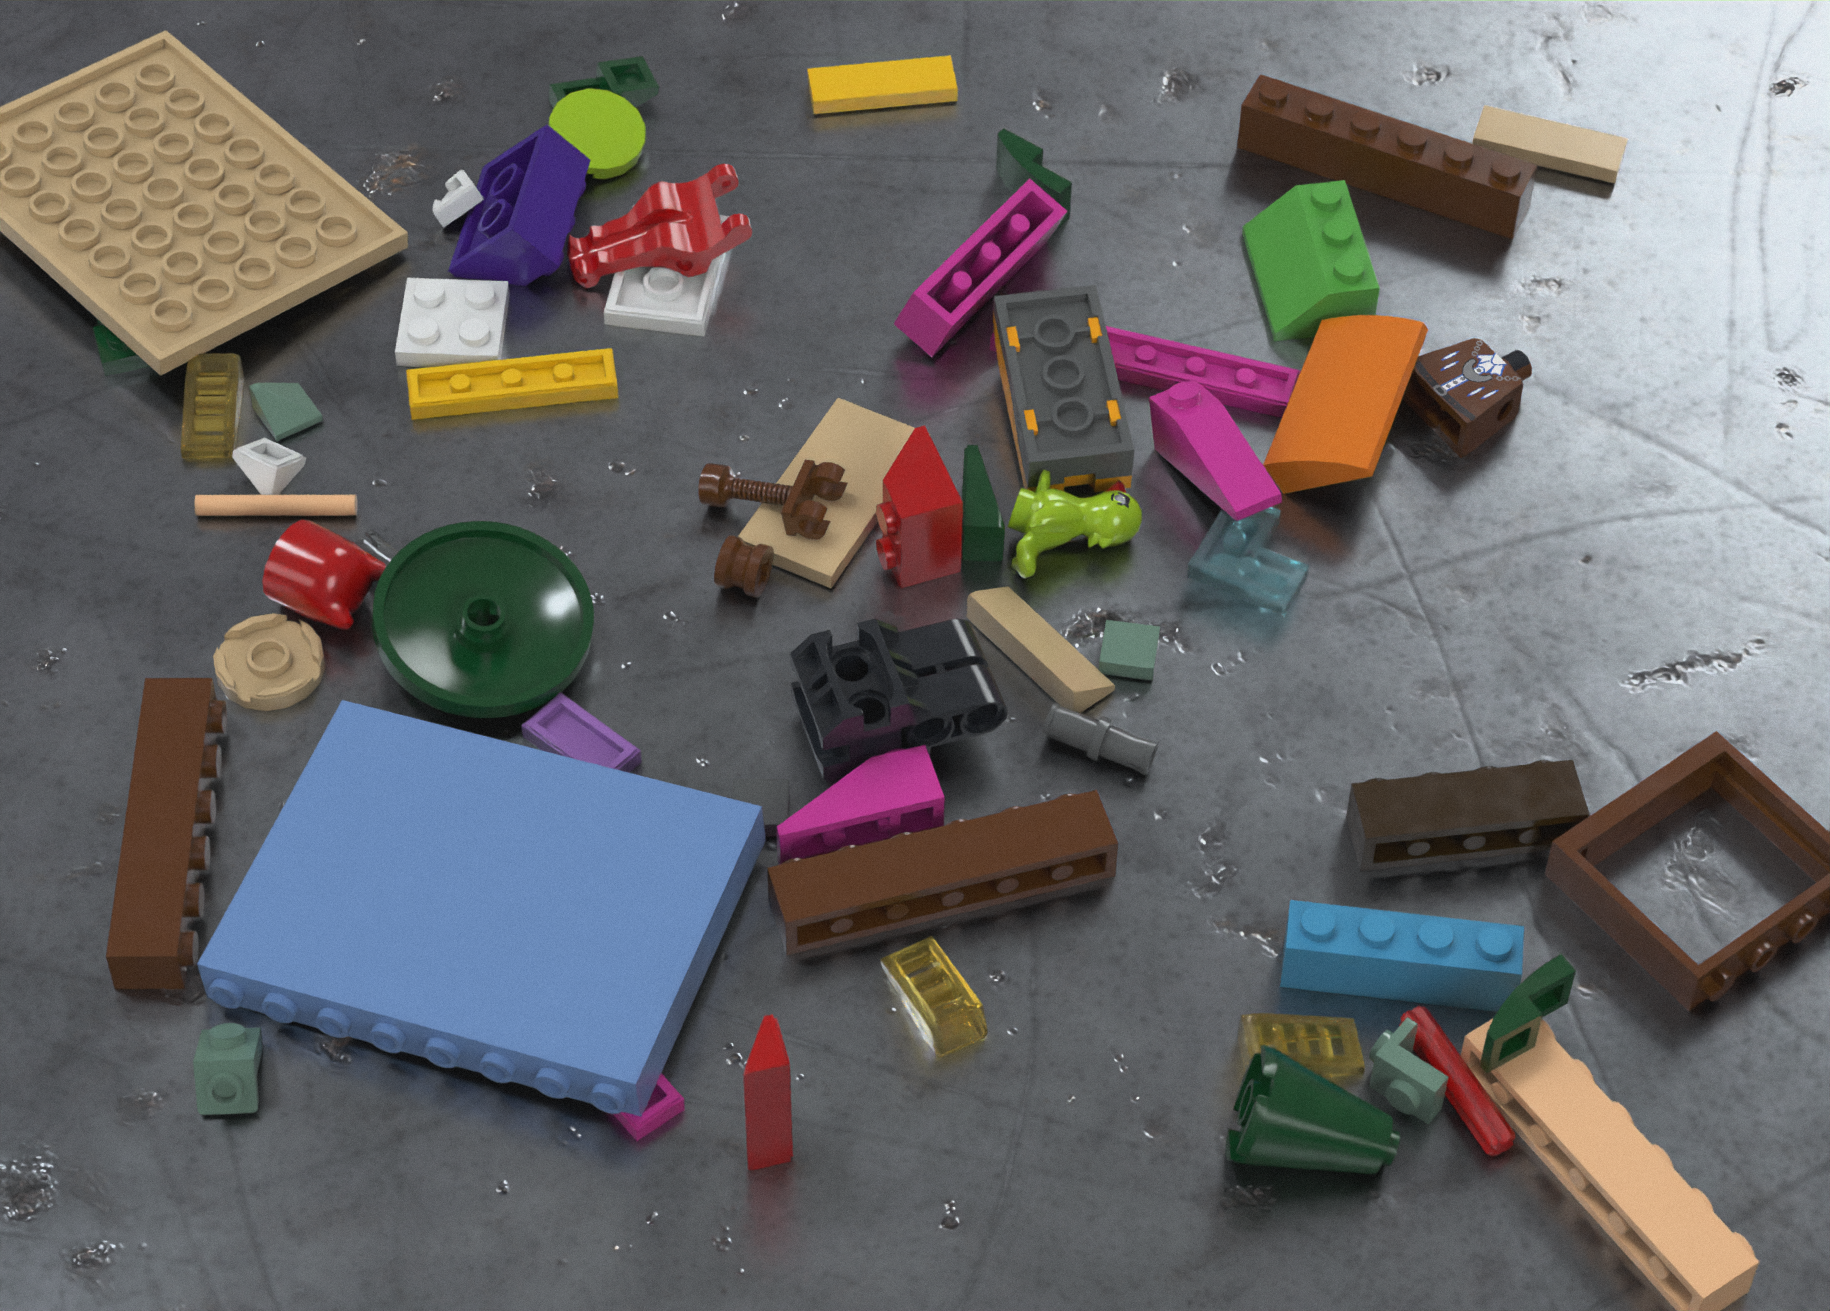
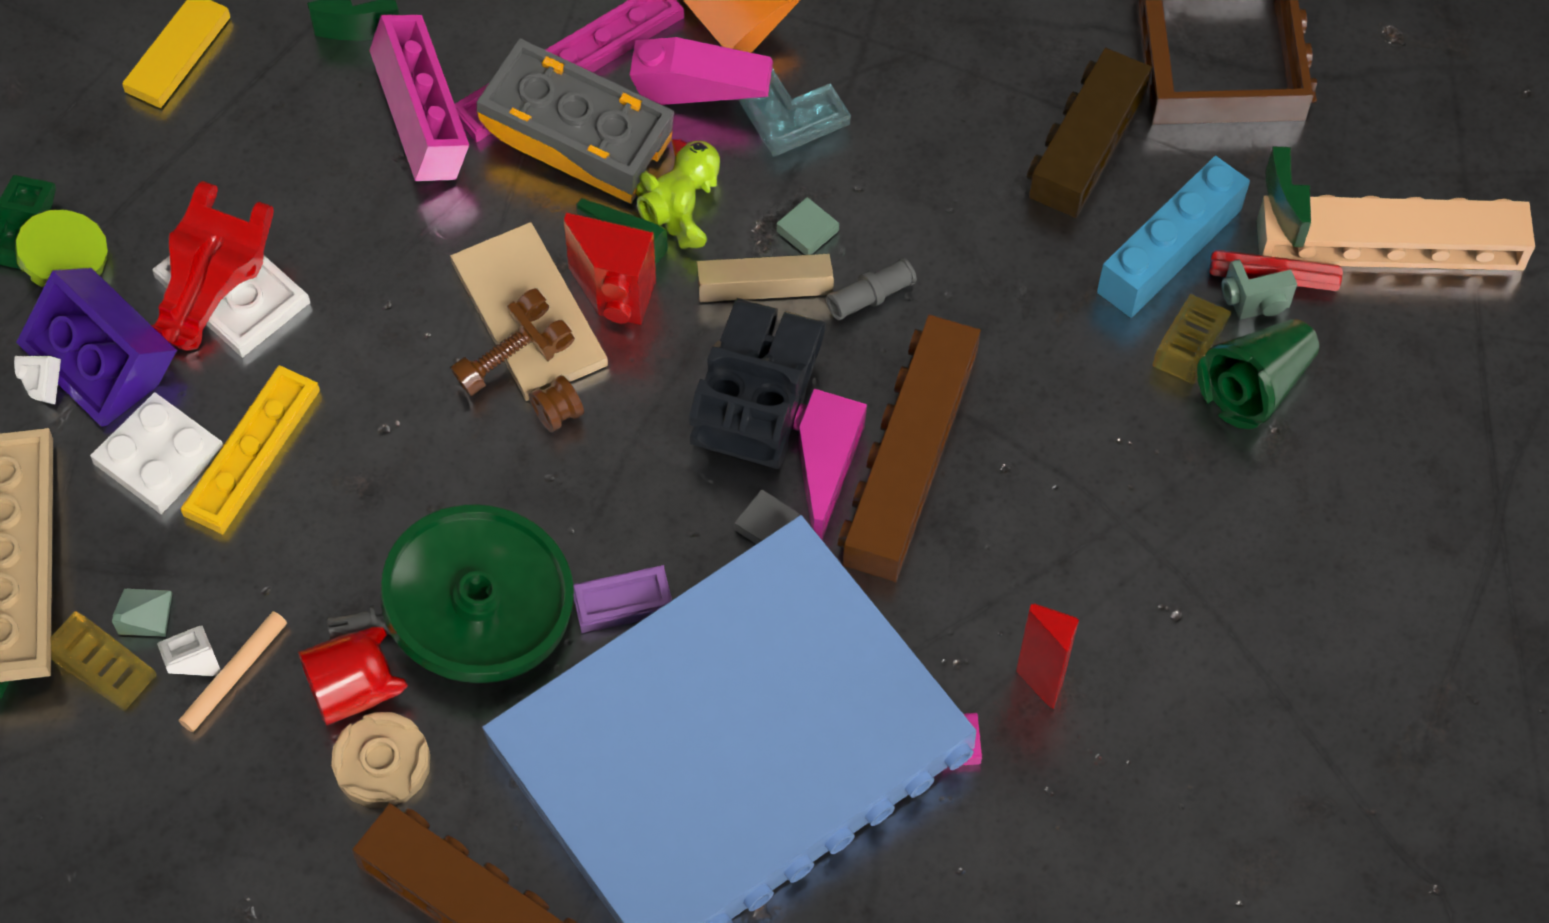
camera: 55 degrees left, 10 degrees up
clear yellow slope [880,936,988,1057] -> none

